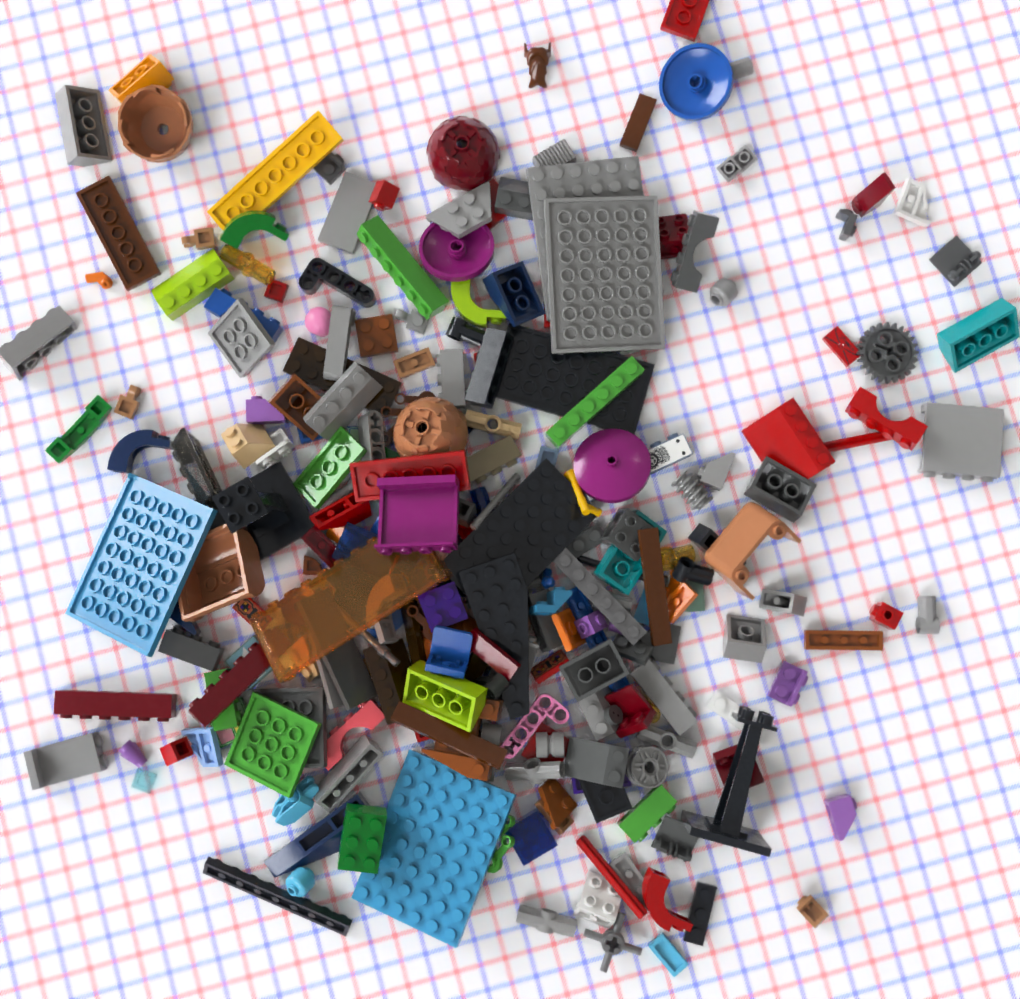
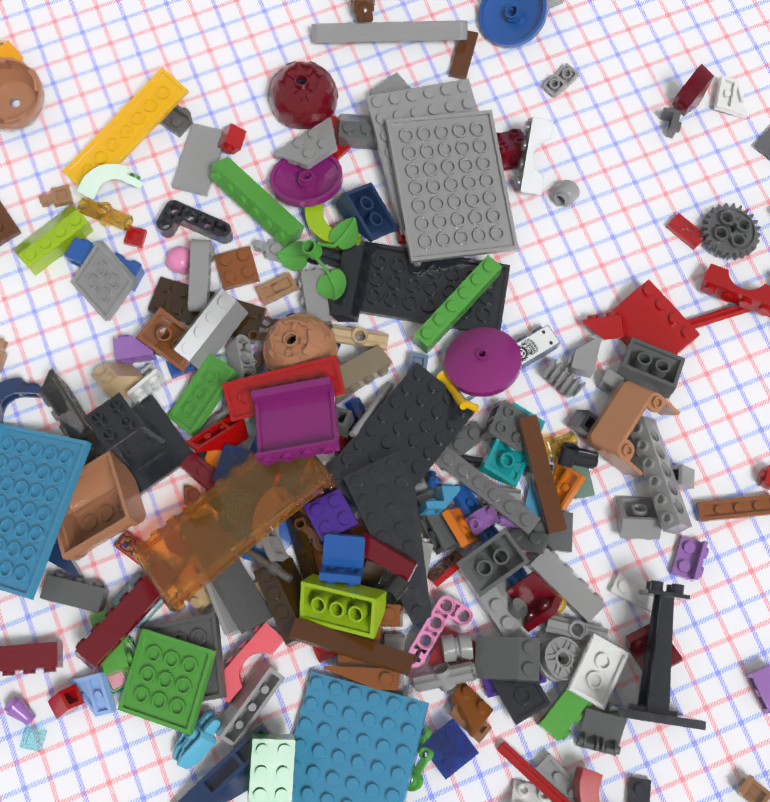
camera: 10 degrees left, 10 degrees down
none -> bright green plant [277,217,359,301]
none -> light grey beam [311,20,468,43]
none -> white tile [566,633,630,710]
none -> red slope [583,312,624,340]
none -> light grey slope [597,369,624,396]
none -> light grey brick [630,416,692,534]

